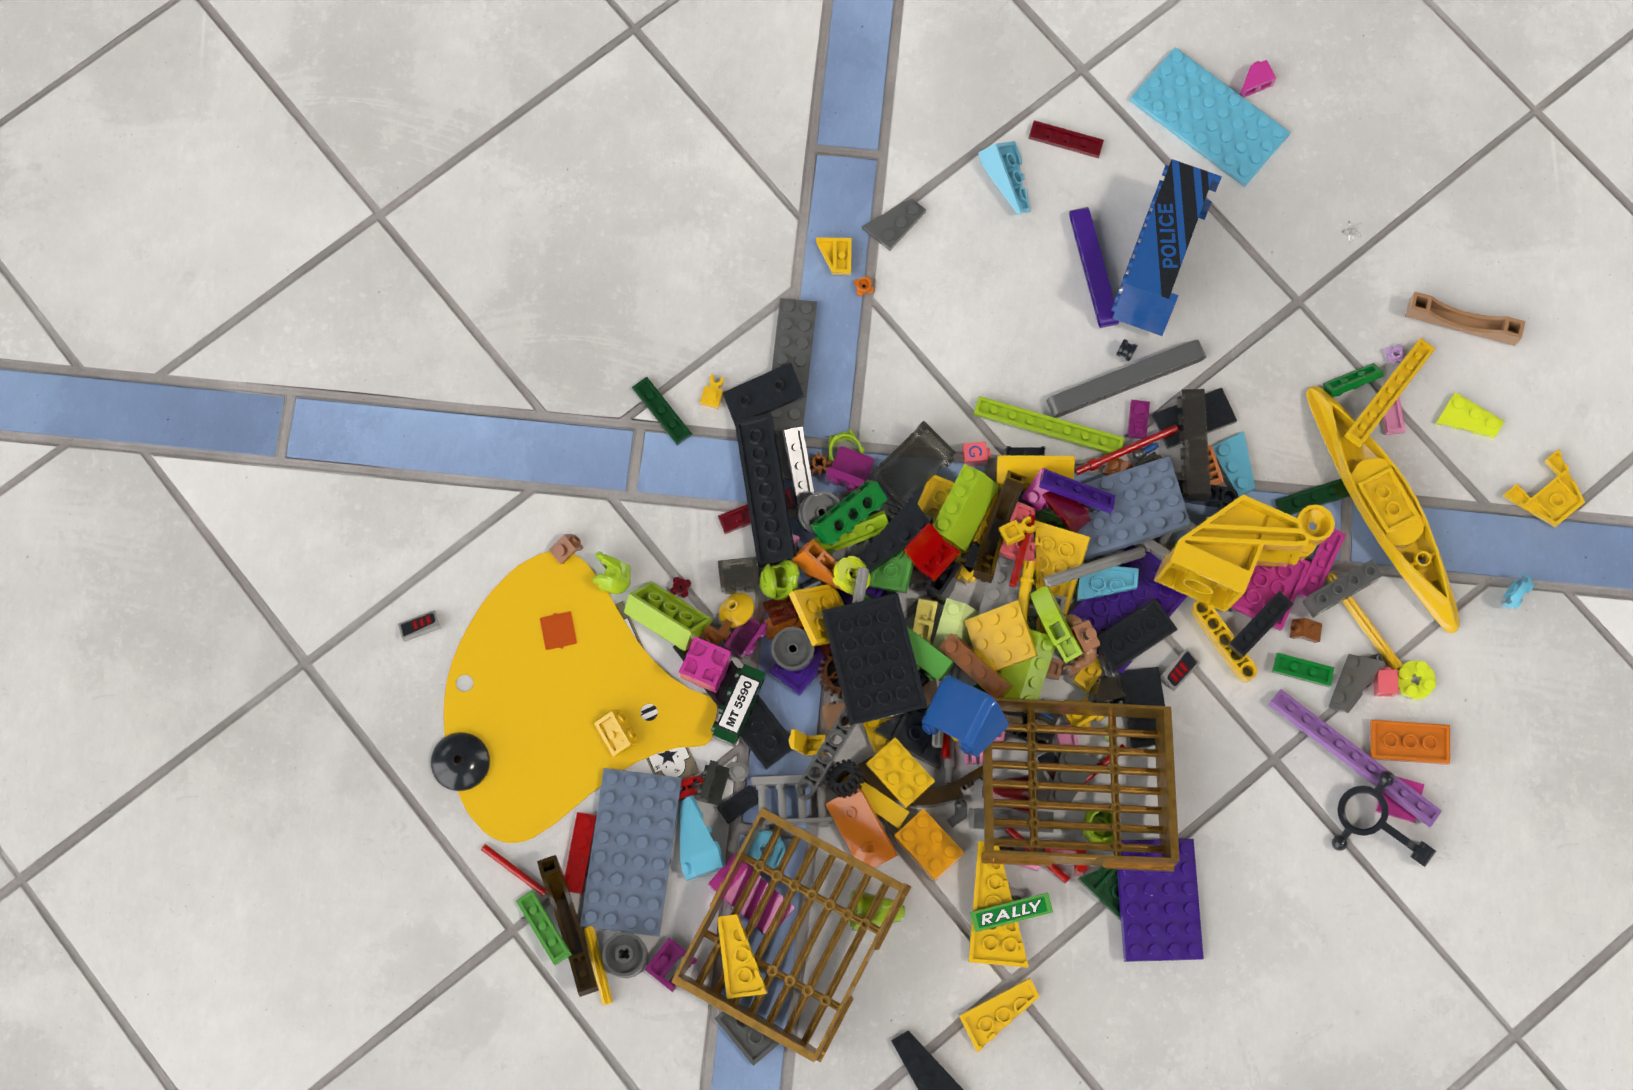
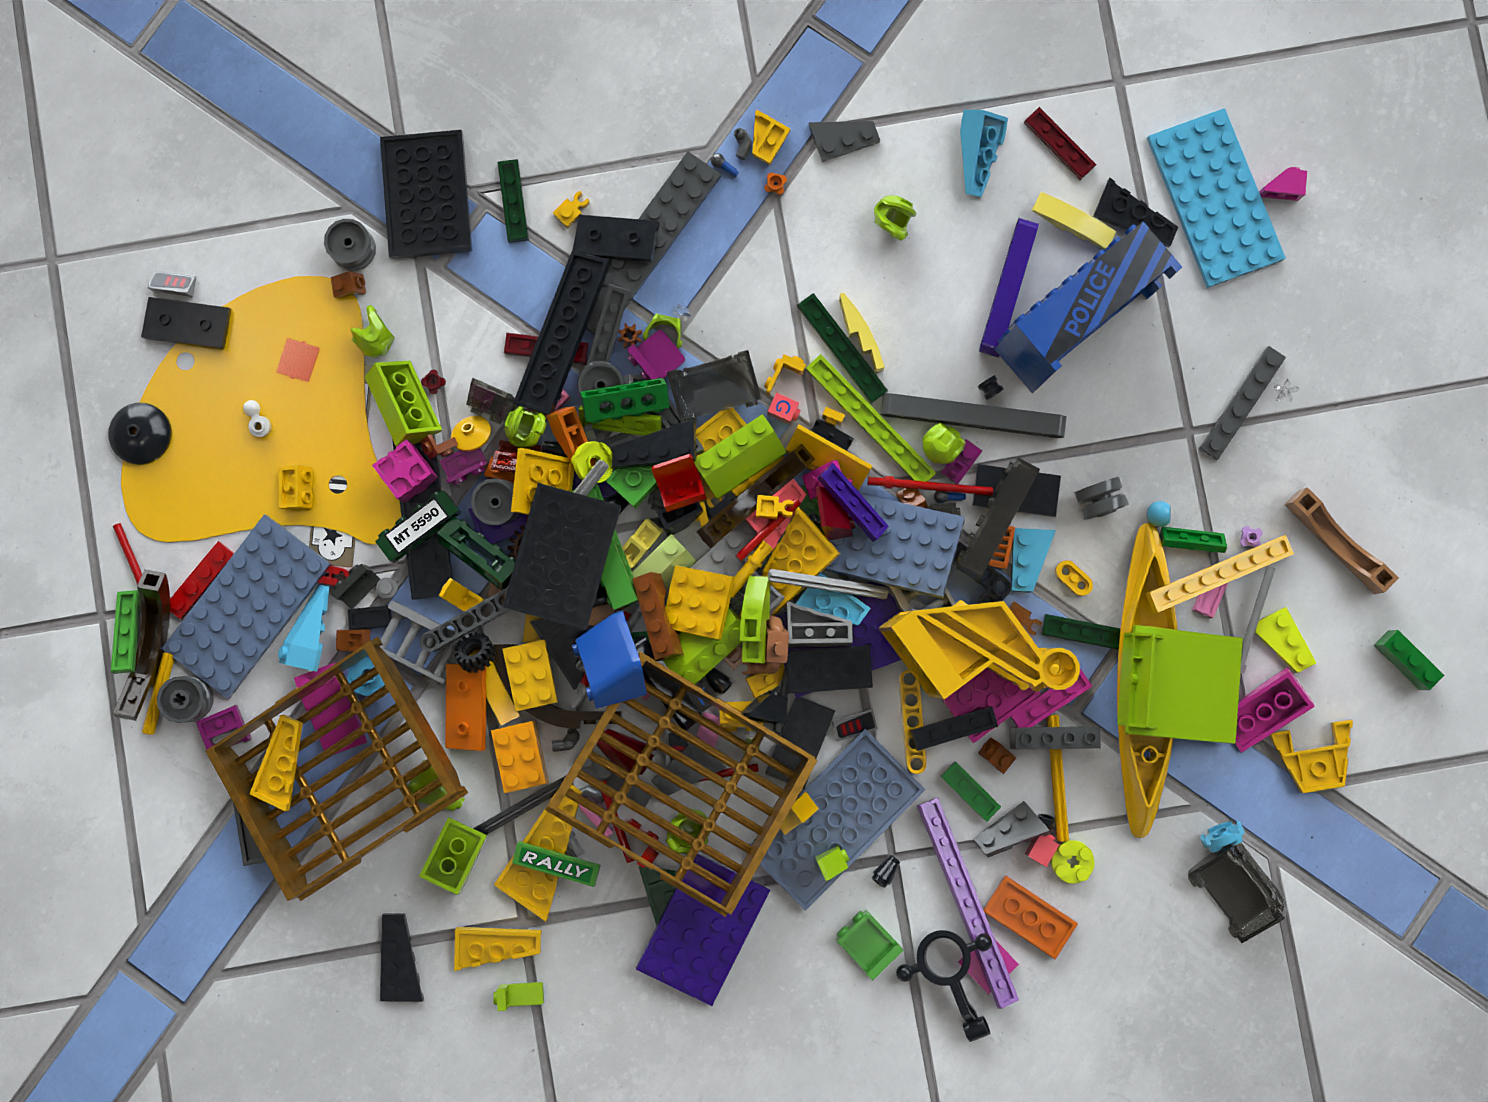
camera: 30 degrees right, 10 degrees up
none -> black plate [141,297,231,349]
none -> white plate [243,400,272,437]
none -> dark grey wheel [324,219,376,271]
none -> dark orange bracket [336,630,371,651]
none -> black plate [380,130,472,259]
none -> lime slope [419,817,487,895]
none -> dark green brick [437,516,516,591]
none -> black axle [473,775,573,835]
none -> lime bracket [493,982,544,1011]
none -> clear plate [671,304,692,322]
none -> black cone [705,668,733,695]
none -> piece [711,153,739,177]
none -> dark grey arm [734,128,752,160]
none -> sand blue plate [749,729,926,911]
none -> yellow bracket [764,354,806,396]
none -> yellow slope [780,792,819,835]
none -> light grey wedge [787,601,853,647]
none -> dark green tile [797,293,888,404]
none -> lime slope [815,846,850,881]
none -> yellow plate [822,407,845,426]
none -> bright green panel [836,910,904,981]
none -> light yellow slope [839,293,885,373]
none -> black cone [871,855,901,888]
none -> lime helmet [874,195,917,241]
none -> lime helmet [922,422,966,465]
none -> light yellow slope [1031,192,1116,250]
none -> yellow plate [1055,560,1093,596]
none -> dark grey wheel [1074,477,1129,520]
none -> black wing [1093,177,1178,248]
none -> lime door [1117,625,1243,744]
none -> medium azure piece [1146,501,1171,527]
none -> clear smoke windscreen [1188,843,1287,943]
none -> dark grey plate [1199,346,1286,460]
none -> dark pink slope [1235,667,1315,753]
none -> light grey bar [1240,566,1276,677]
none -> green brick [1374,630,1445,690]

